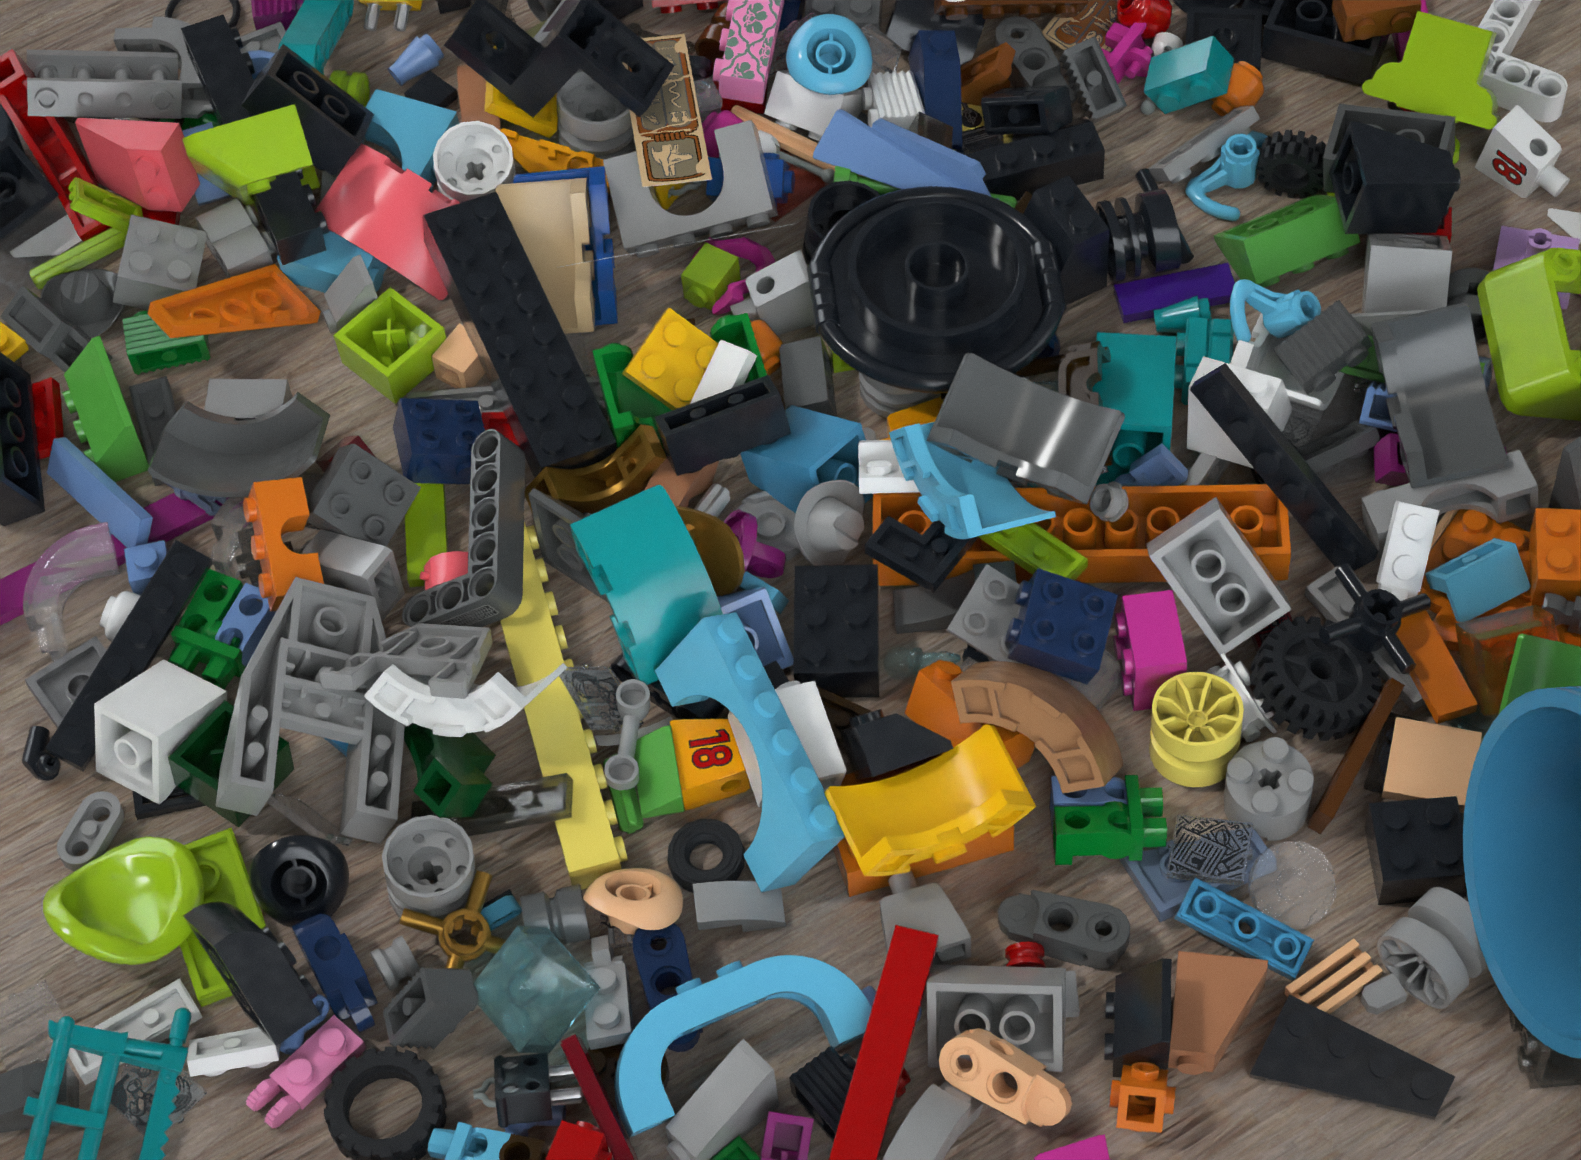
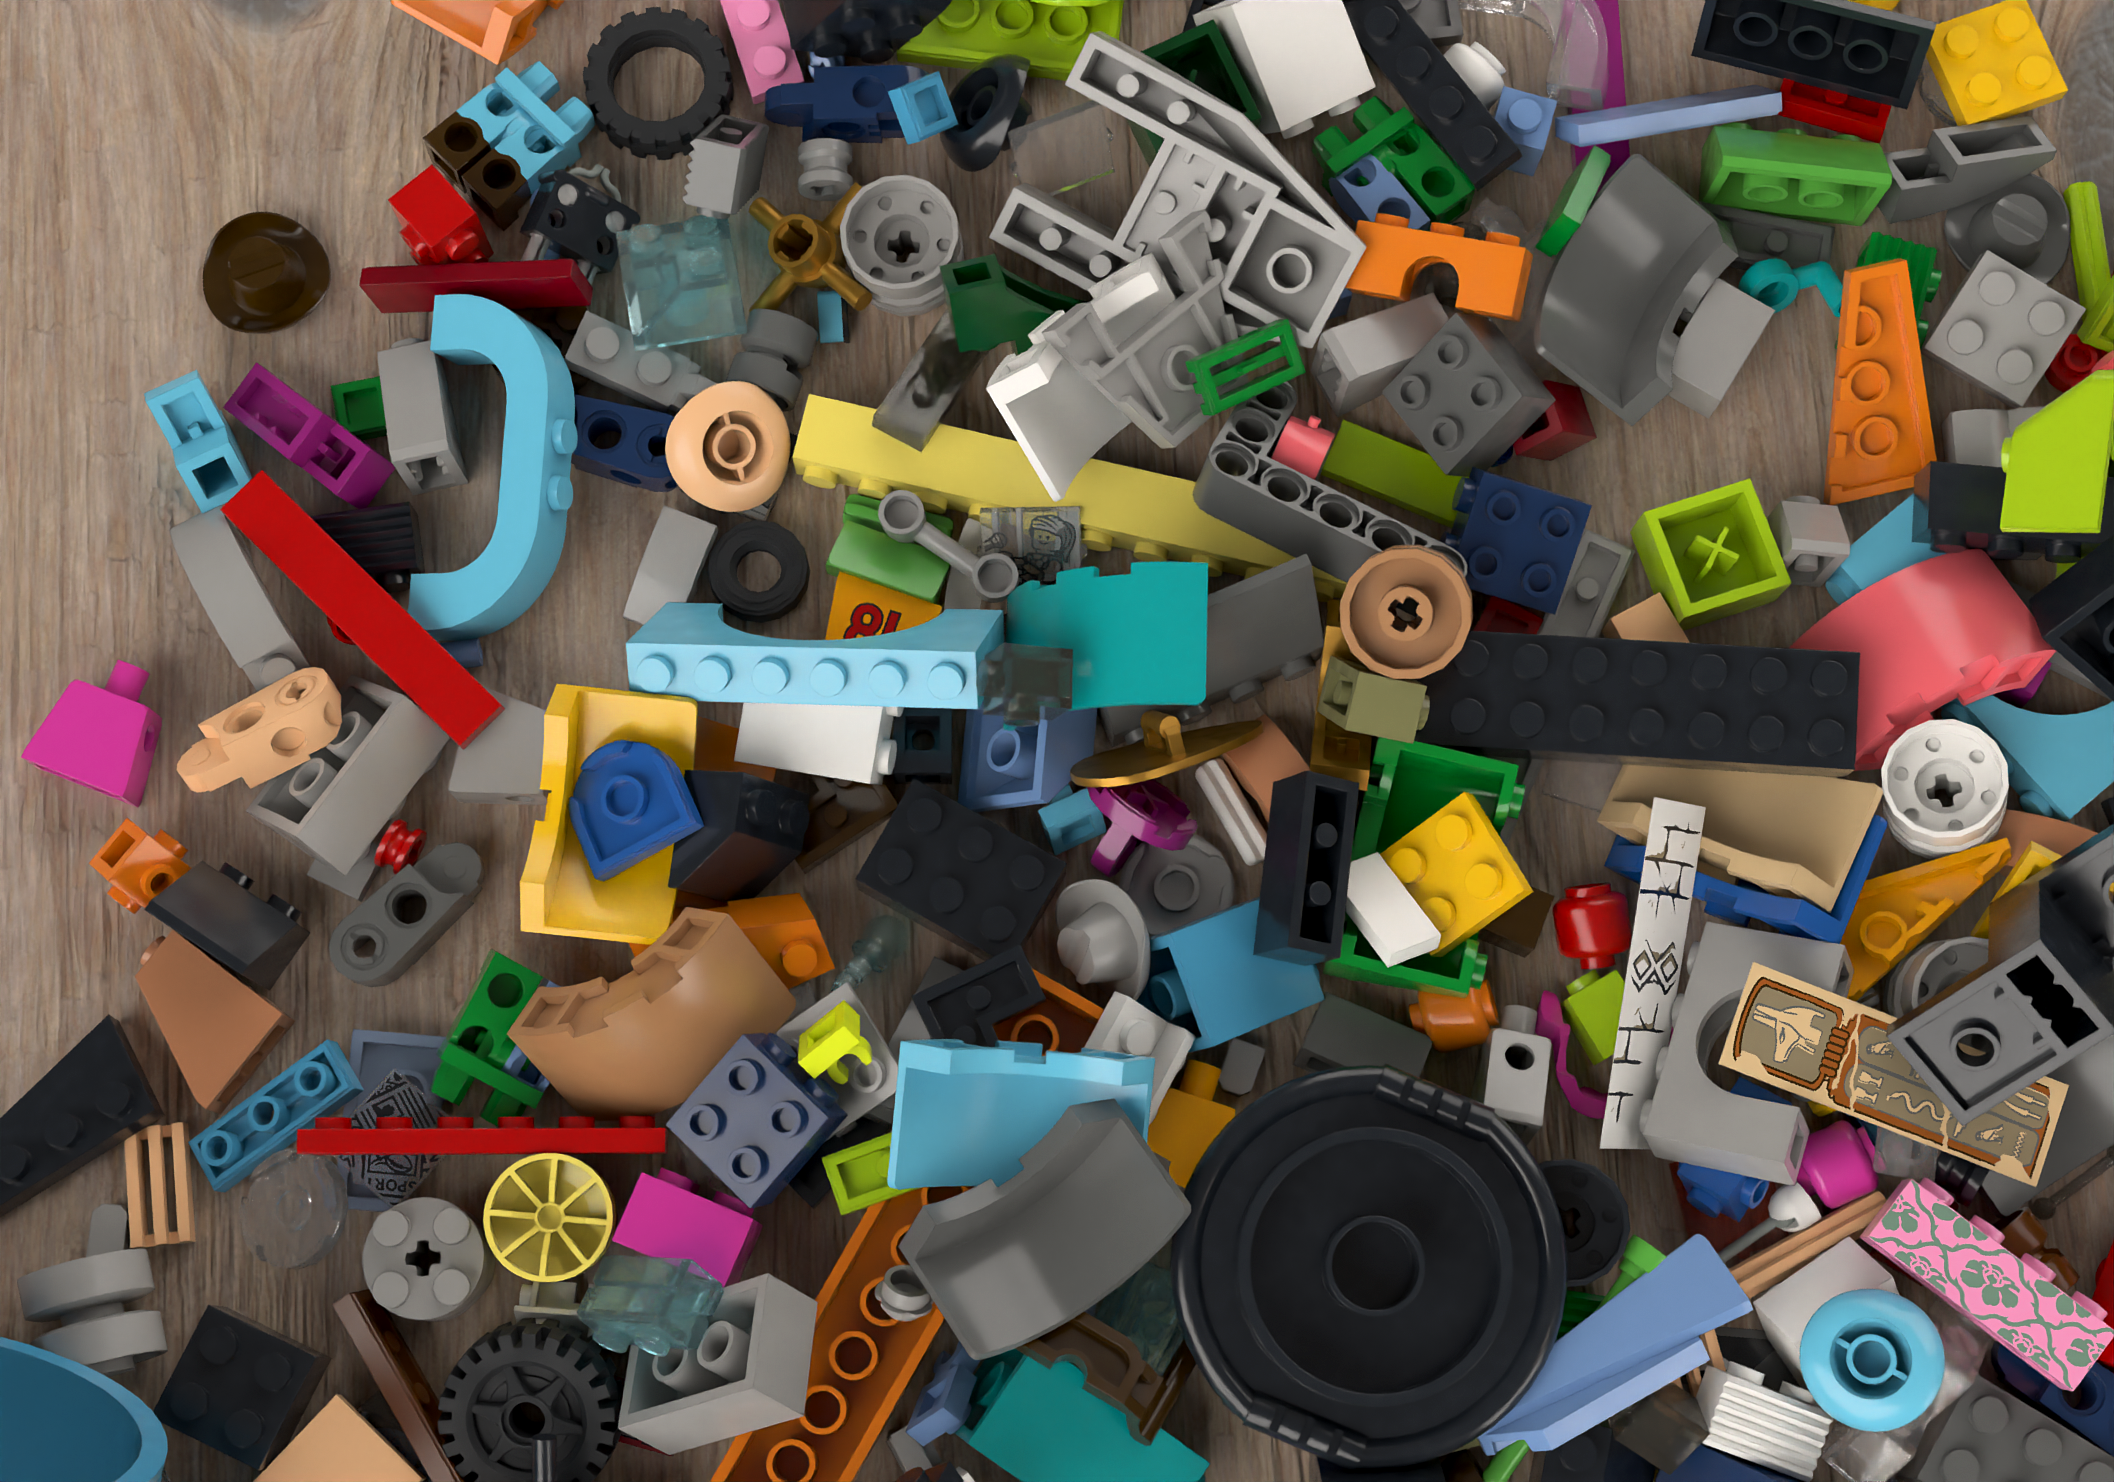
camera: 110 degrees right, 20 degrees up
none -> red plate [297,1116,669,1155]
none -> blue tile [568,740,704,882]
none -> clear light blue brick [577,1255,724,1357]
none -> neon yellow tile [798,1000,872,1085]
none -> dark azure tile [888,71,958,145]
none -> clear smoke brick [976,643,1073,727]
none -> green tile [1185,319,1306,416]
none -> olive slope [1317,655,1430,744]
none -> medium nougat wheel [1340,545,1473,679]
none -> green tile [1535,145,1611,257]
none -> red head [1552,882,1632,969]
none -> teal plate [1738,259,1843,317]

